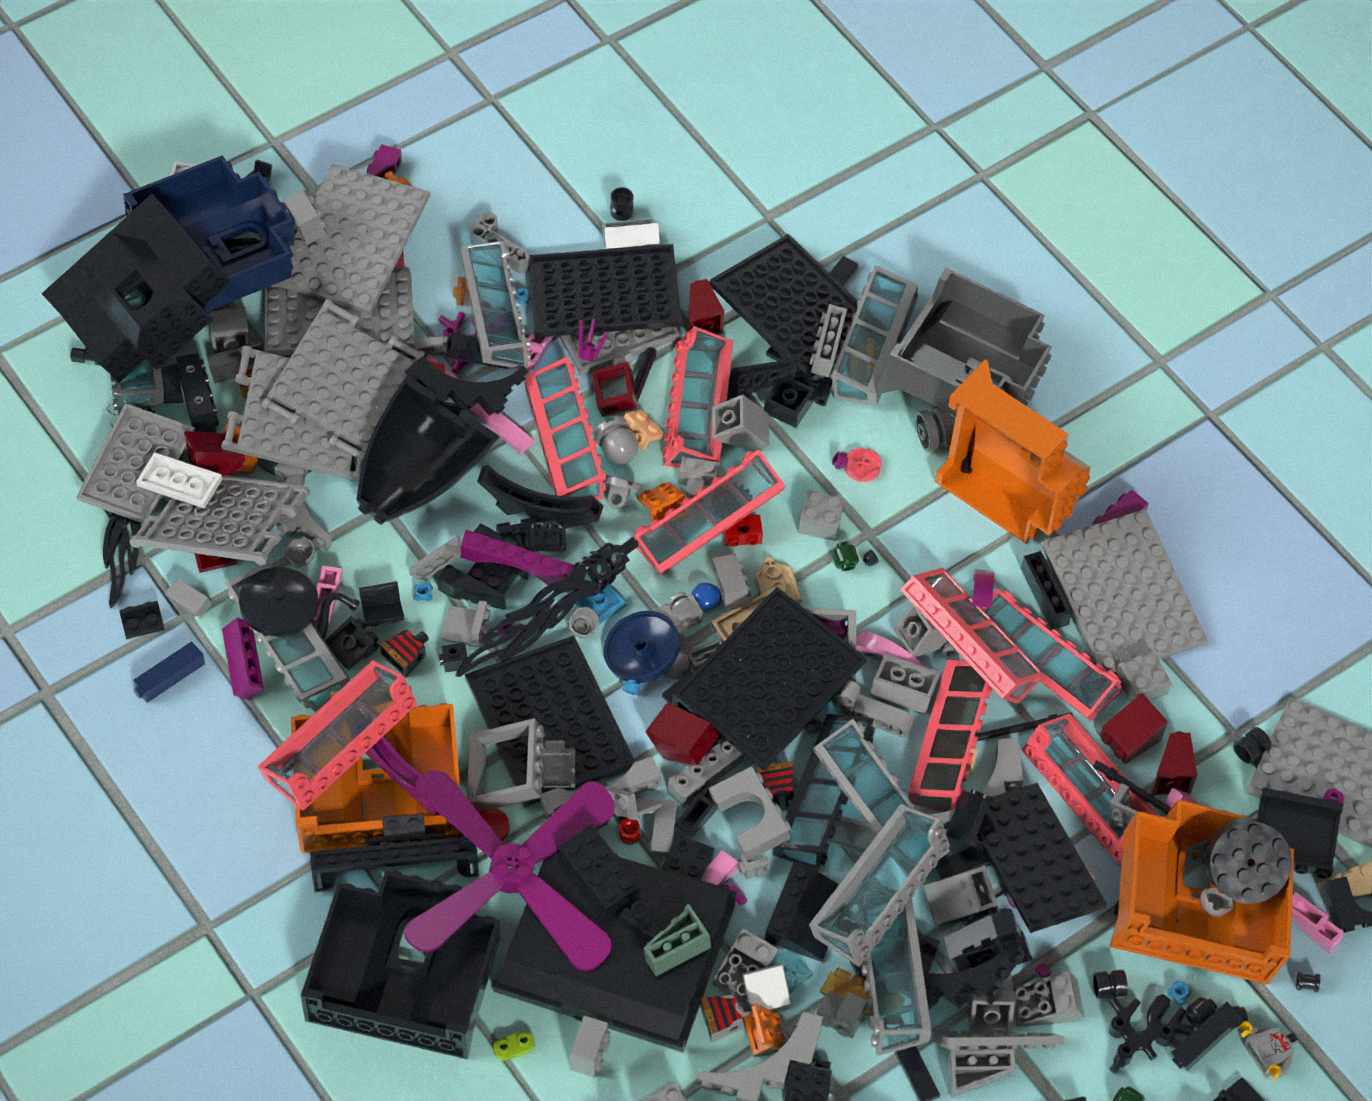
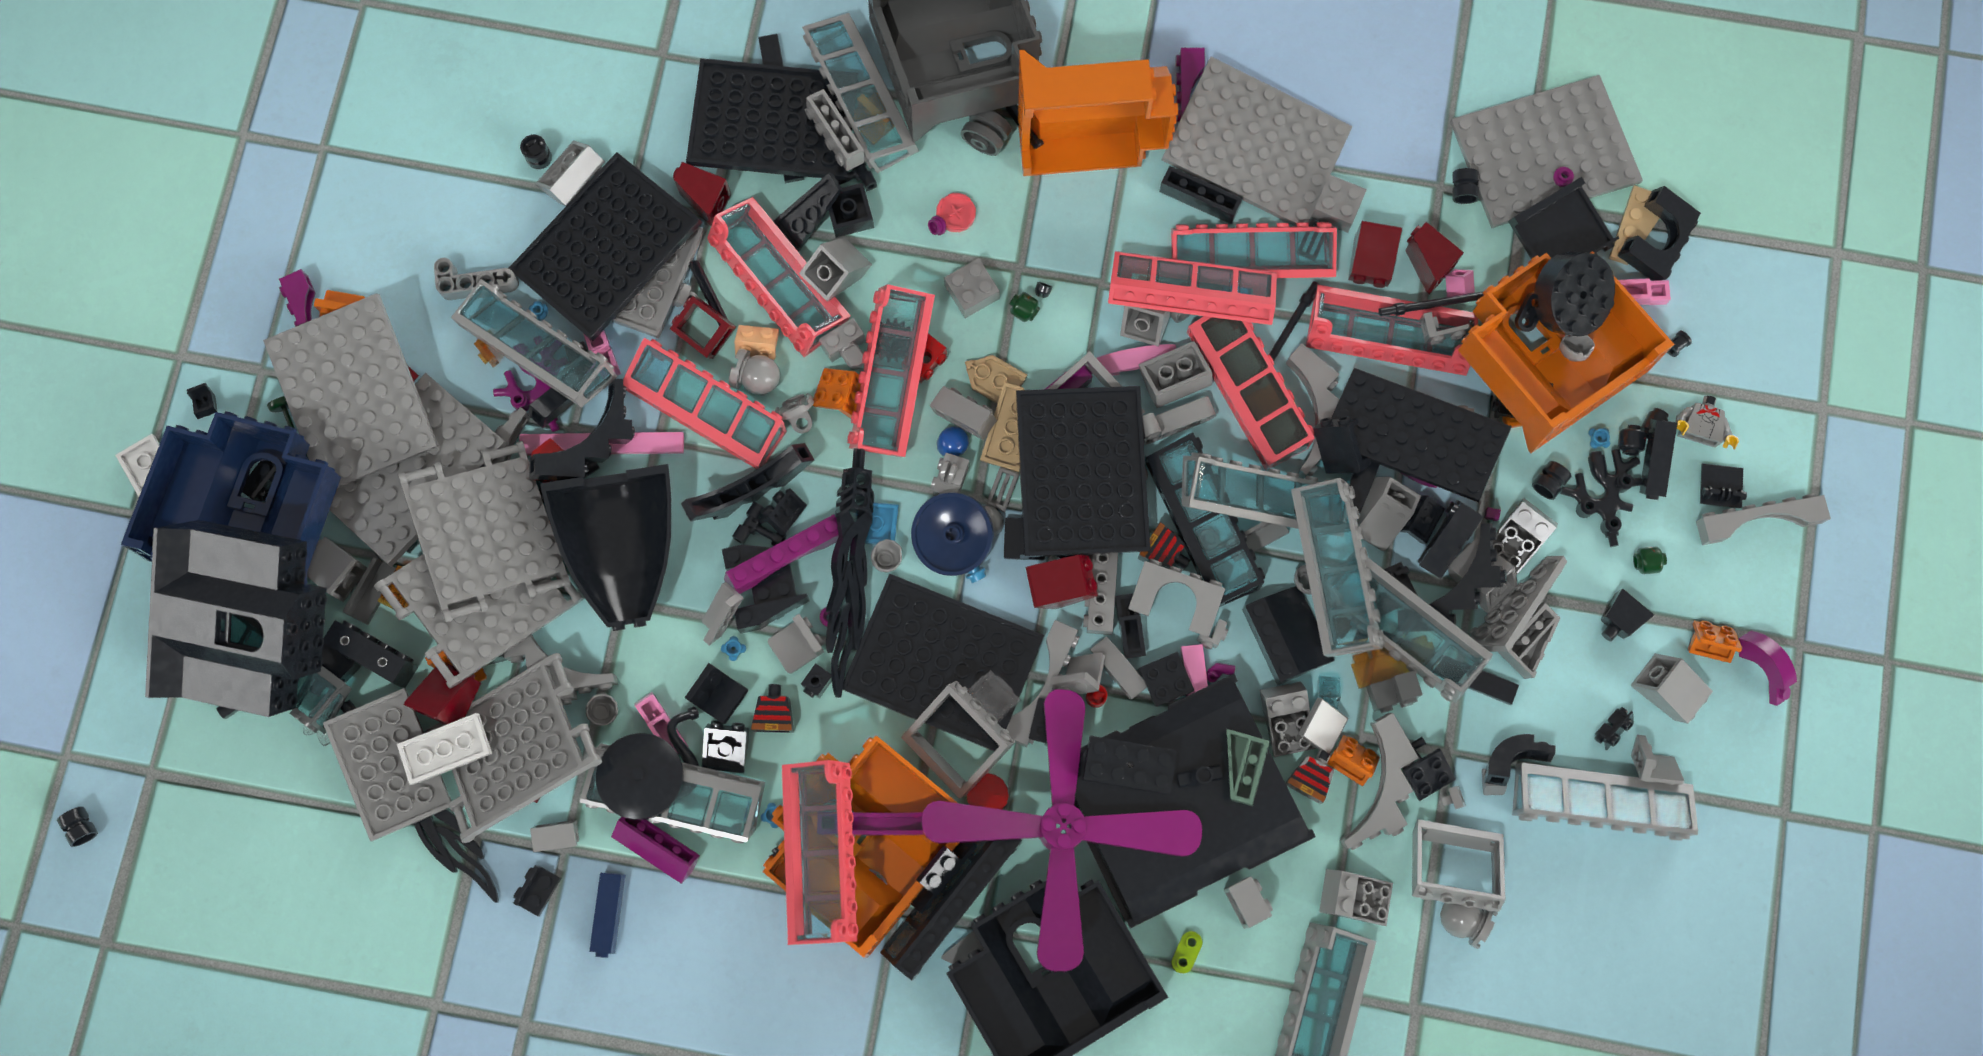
camera: 40 degrees left, 20 degrees up
light grey brick [283,189,326,245] -> none
magenta plant [577,318,608,361] -> none
magenta slope [972,569,994,608] -> none

